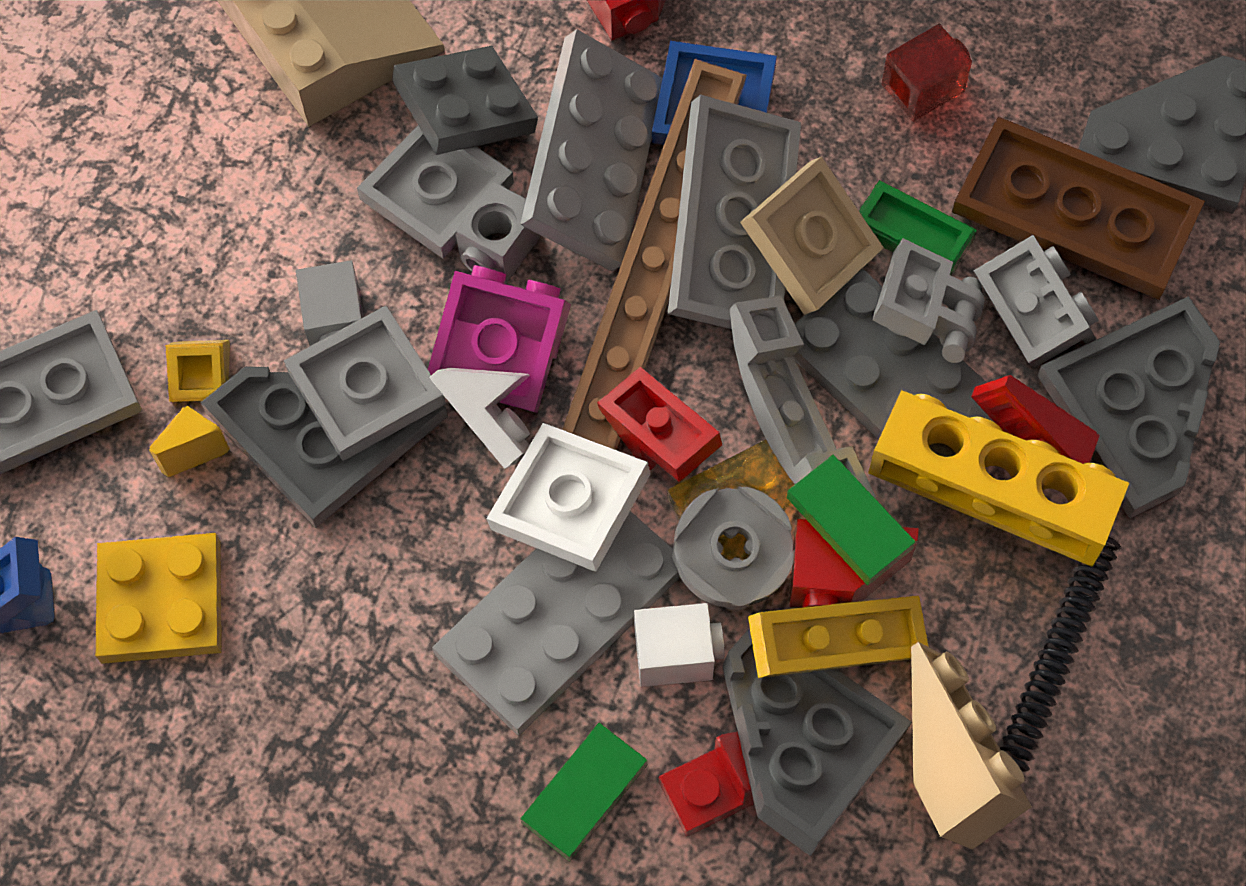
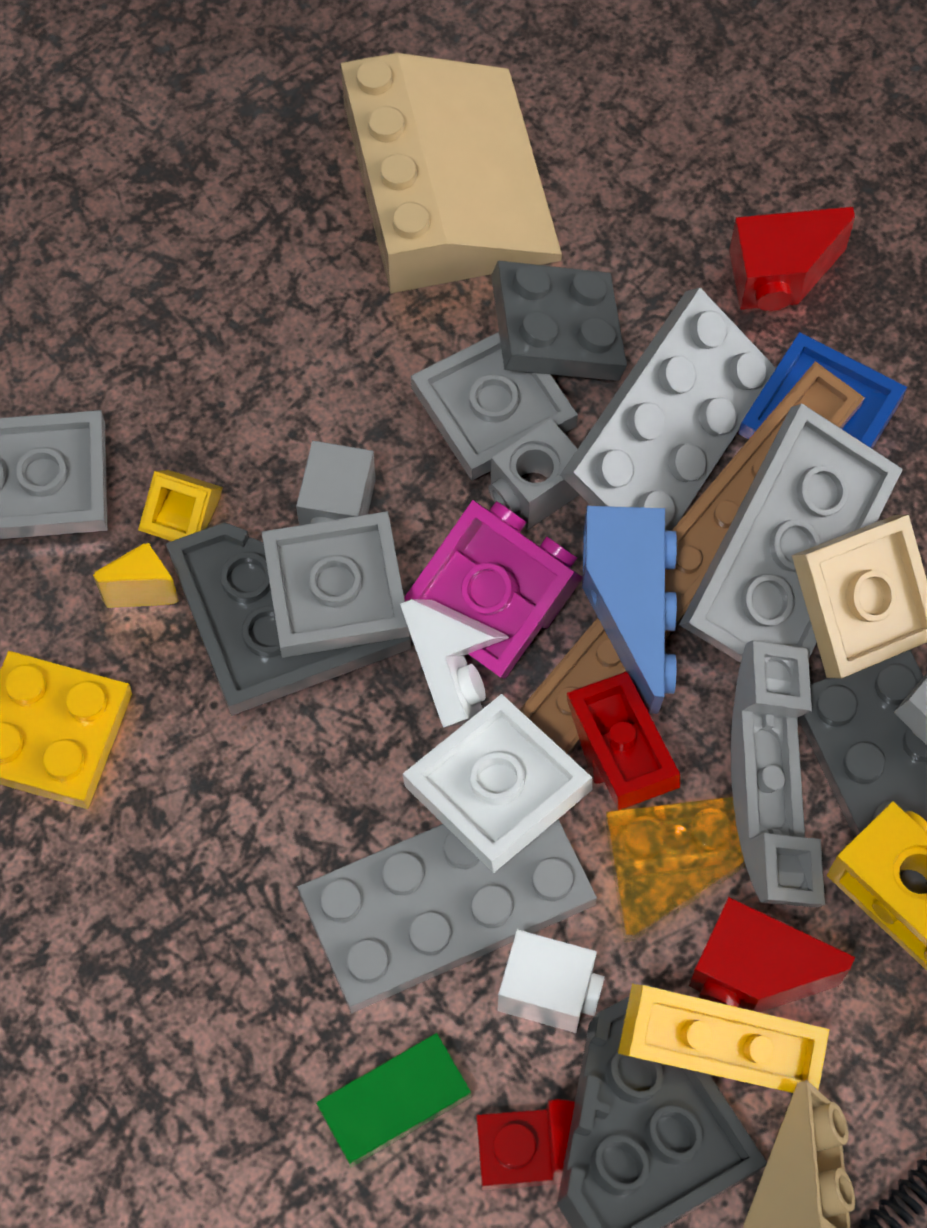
camera: 20 degrees right, 0 degrees up
light grey plate [672,486,795,611] -> none
green tile [786,454,916,586] -> none
none -> medium blue slope [582,506,677,714]

